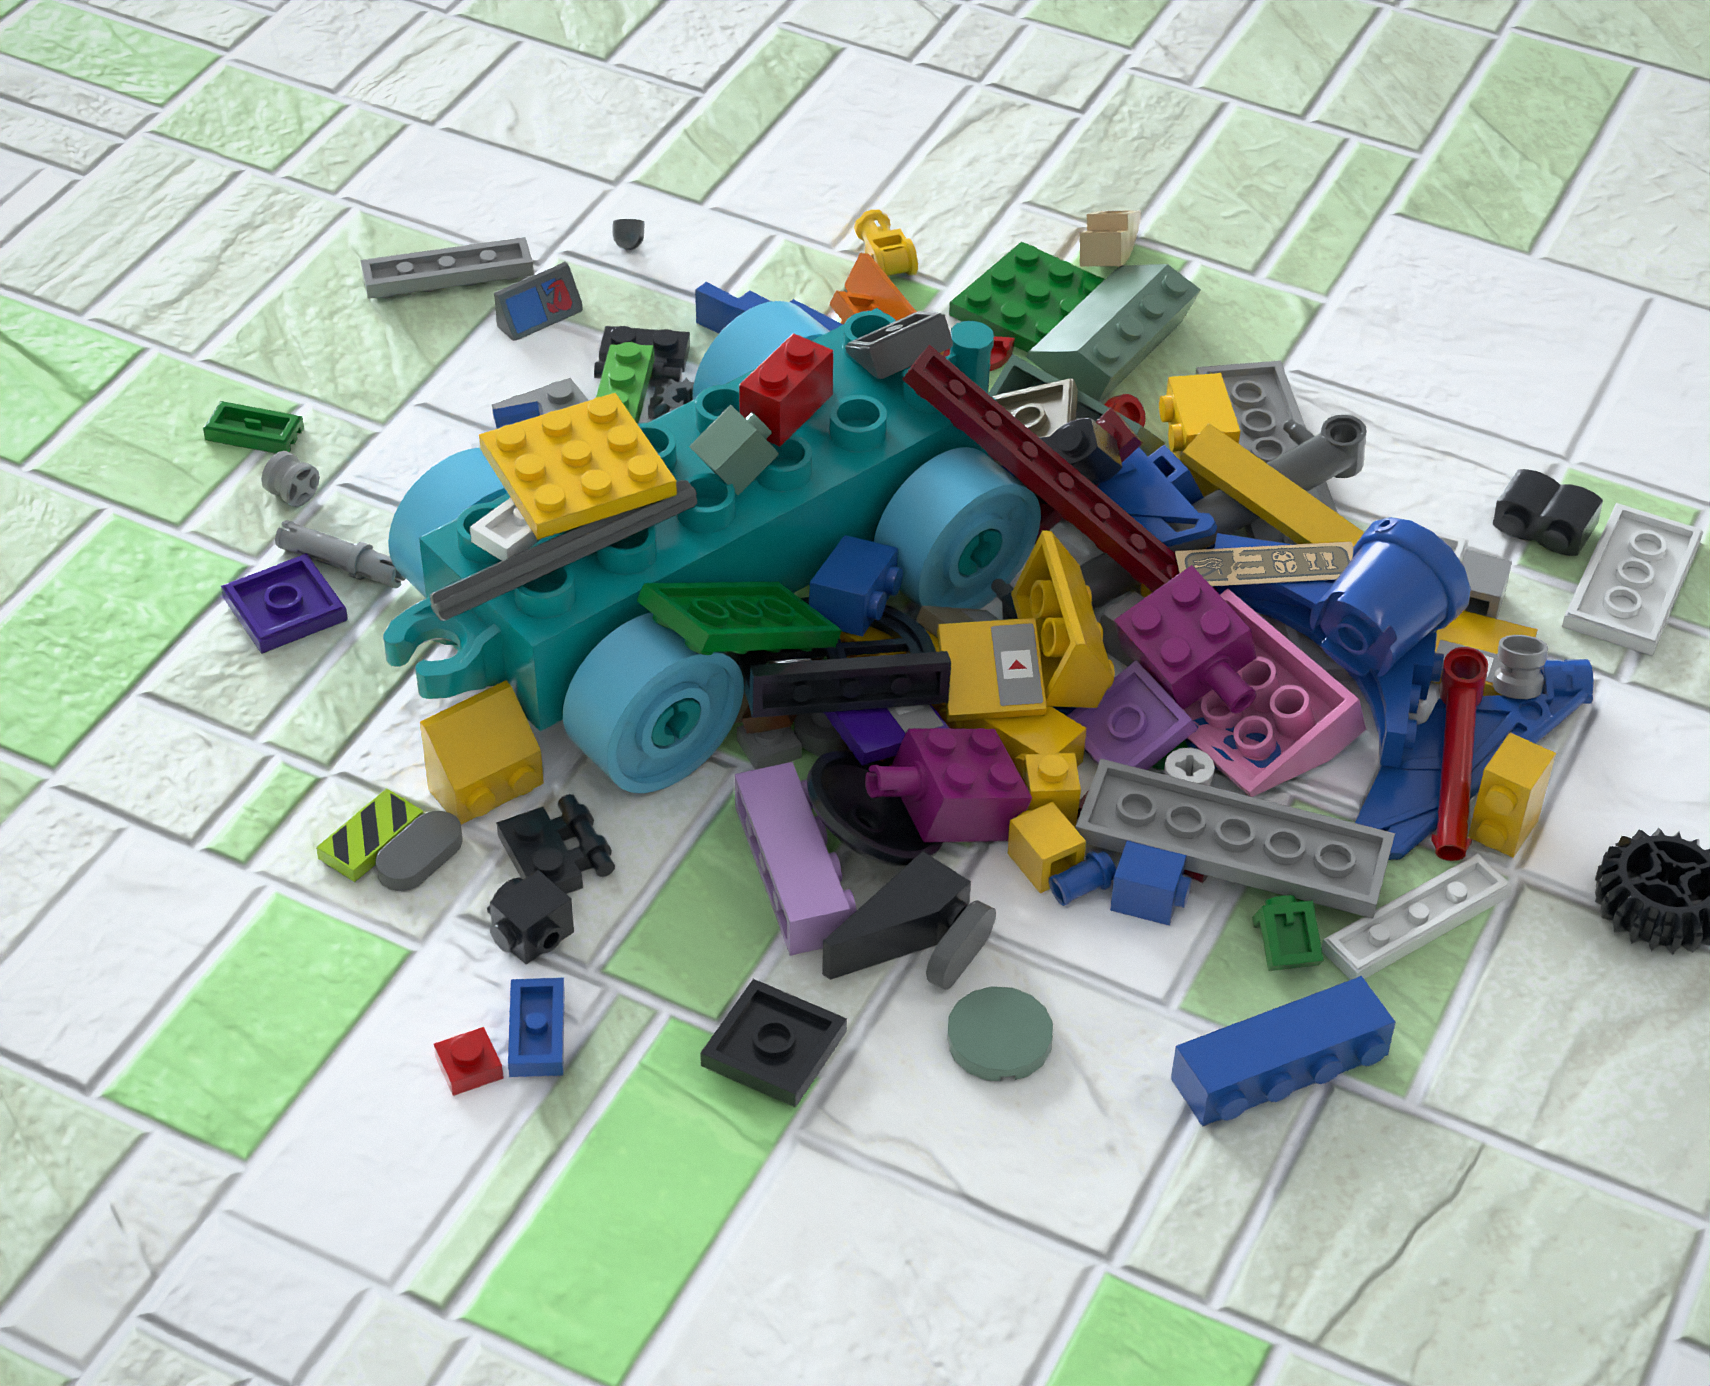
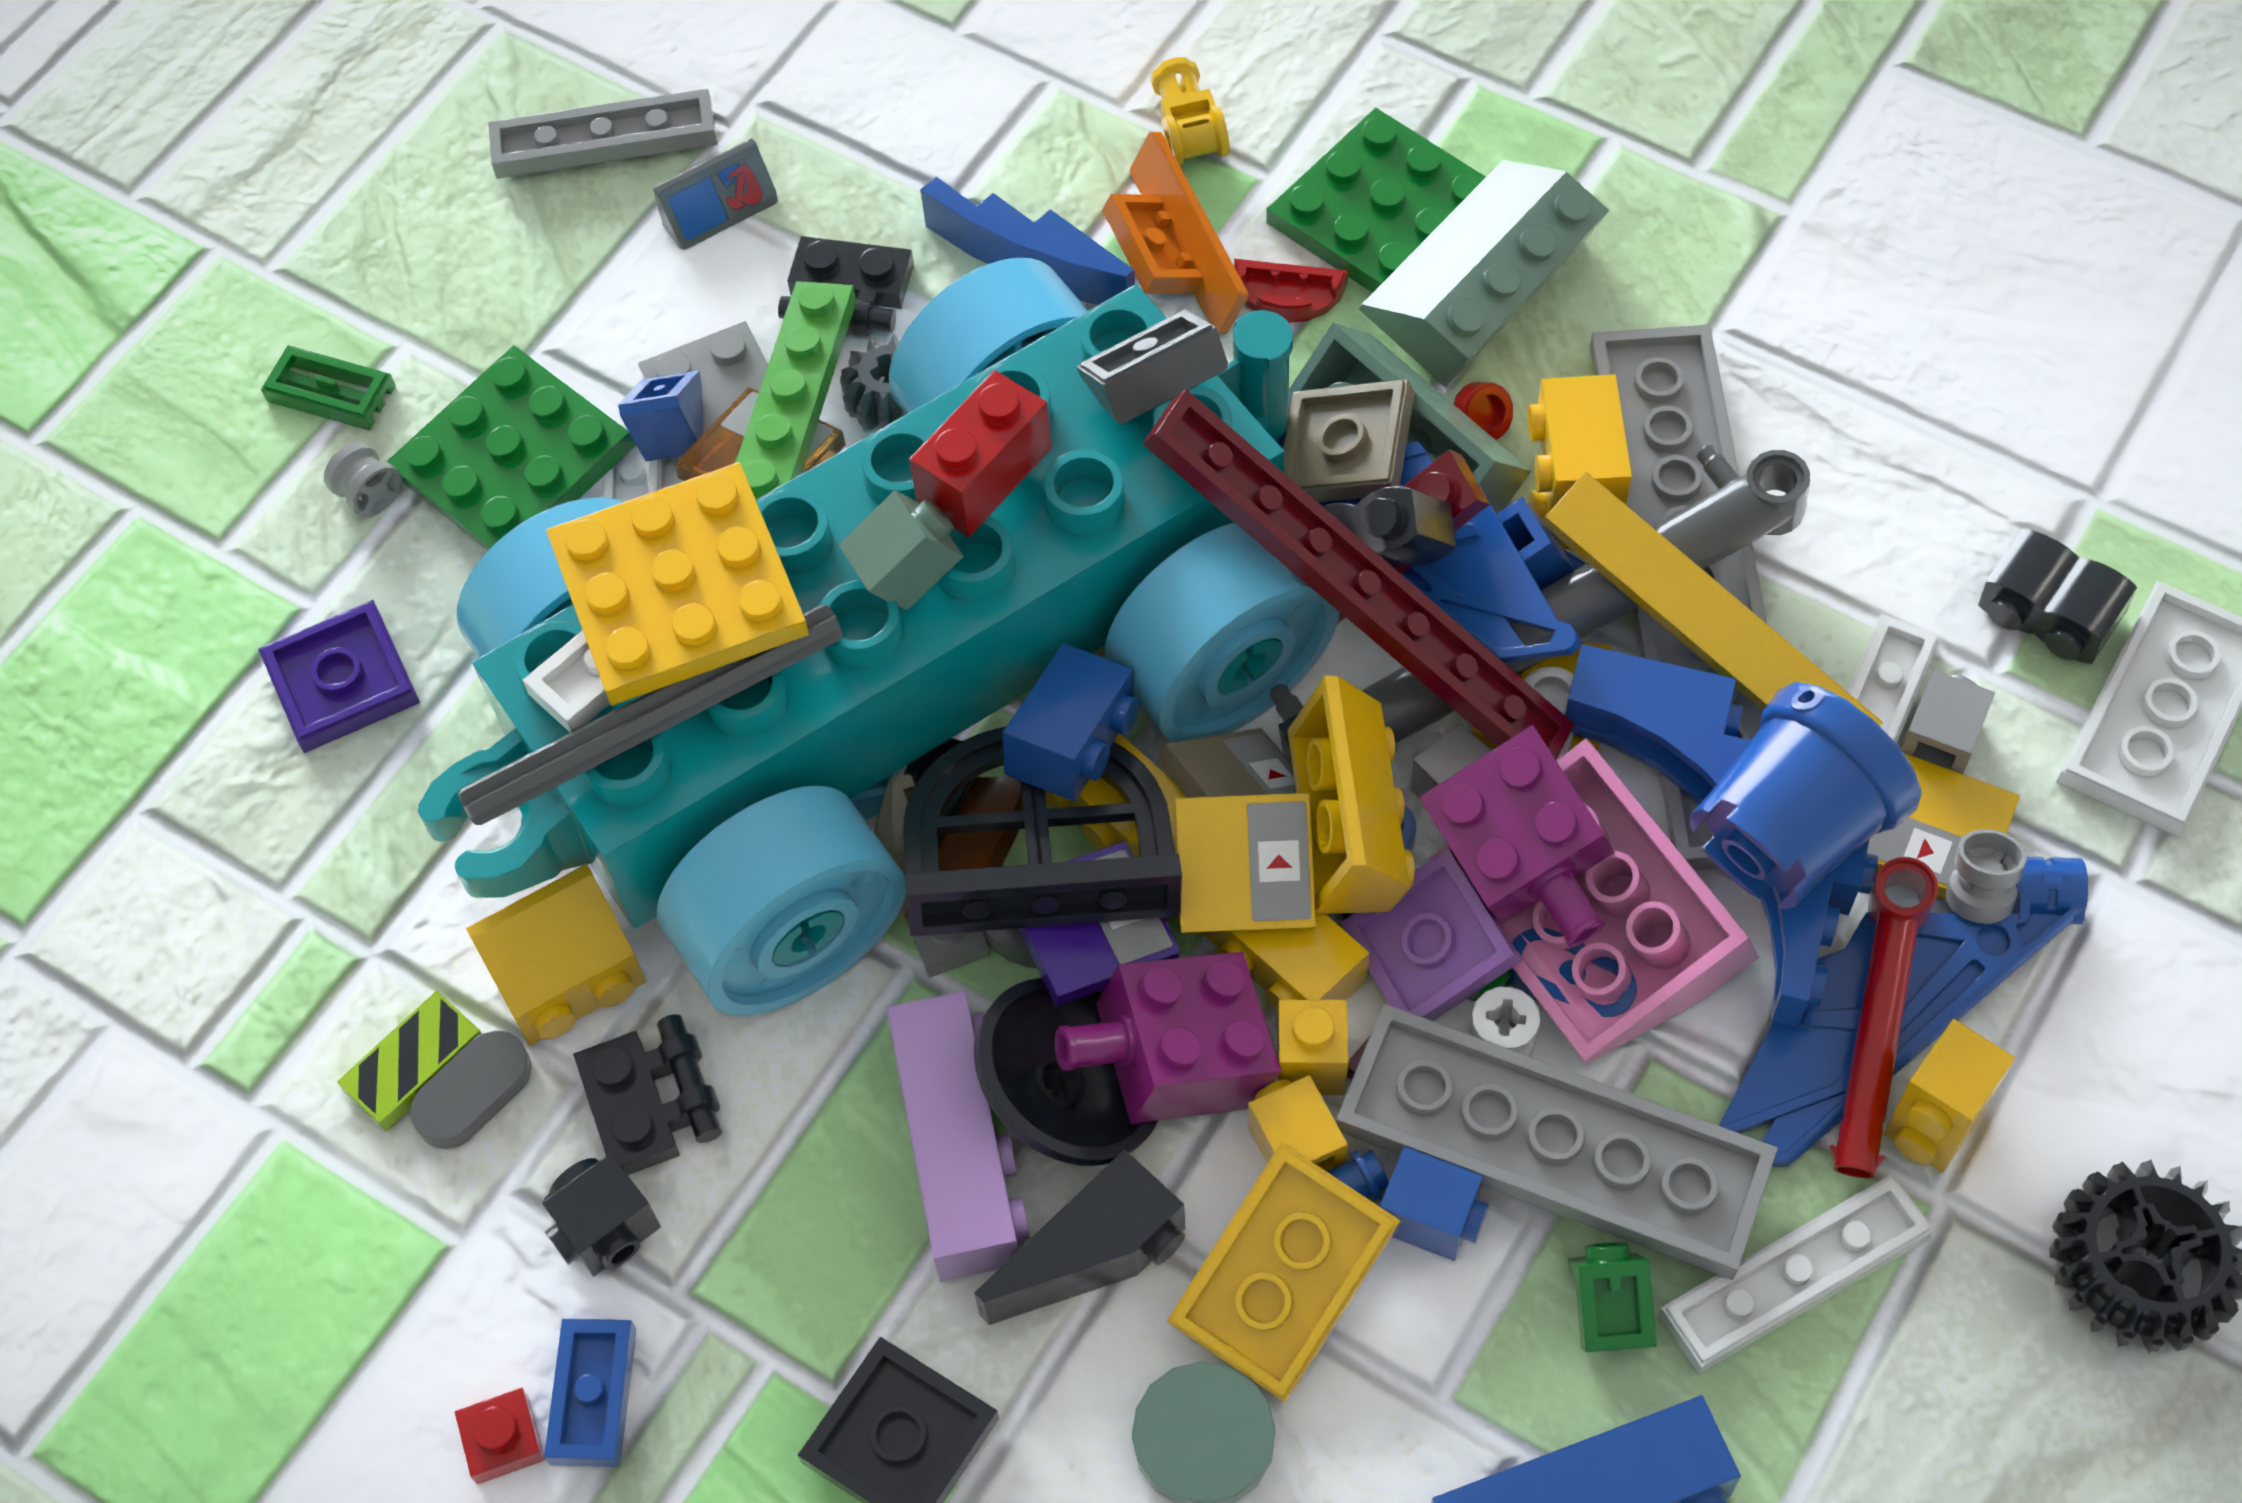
camera: 10 degrees right, 15 degrees up
light grey pin [275,520,405,589] -> none
dark grey hinge [612,218,645,250] -> none
green plate [637,582,842,655] -> none
dark grey tile [926,900,996,990] -> none
tan slope [1080,210,1141,267] -> none
sticker [1175,542,1353,586] -> none
none -> green plate [386,345,636,551]
none -> yellow tile [1167,1142,1402,1402]

